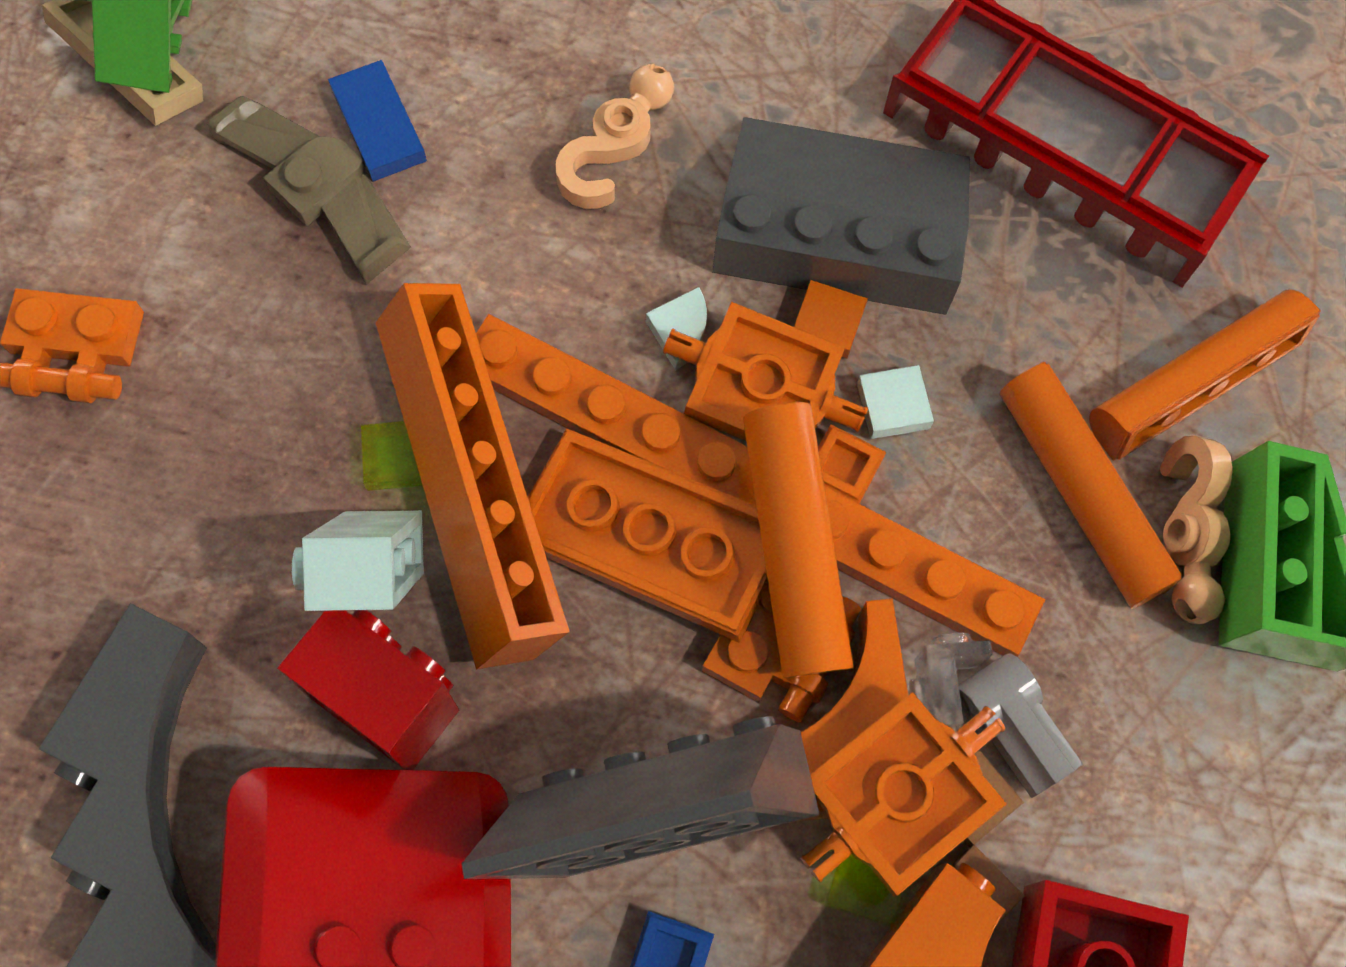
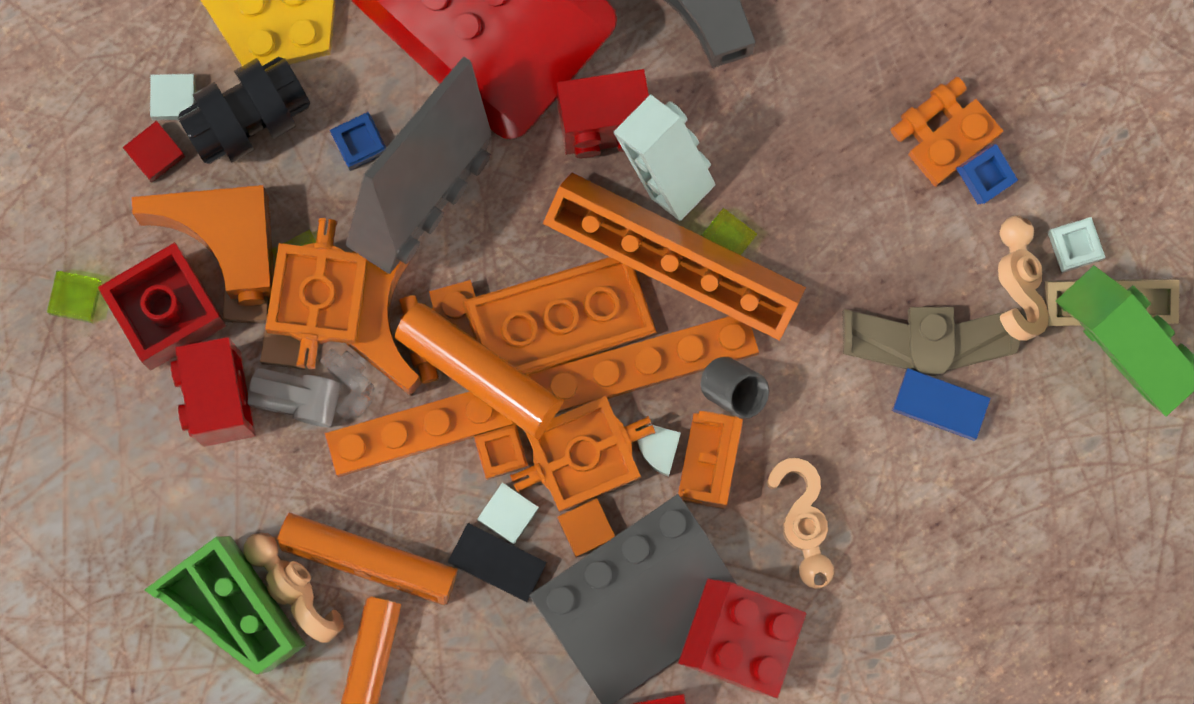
camera: 135 degrees right, 10 degrees up
none -> red brick [170,337,256,447]
none -> black tile [448,523,547,603]
none -> orange hinge [678,411,743,509]
none -> red brick [678,579,807,699]
none -> dark grey piece [700,357,770,419]
none -> blue plate [956,144,1018,204]
none -> light nougat piece [998,216,1049,340]
none -> light aqua tile [1048,217,1106,273]

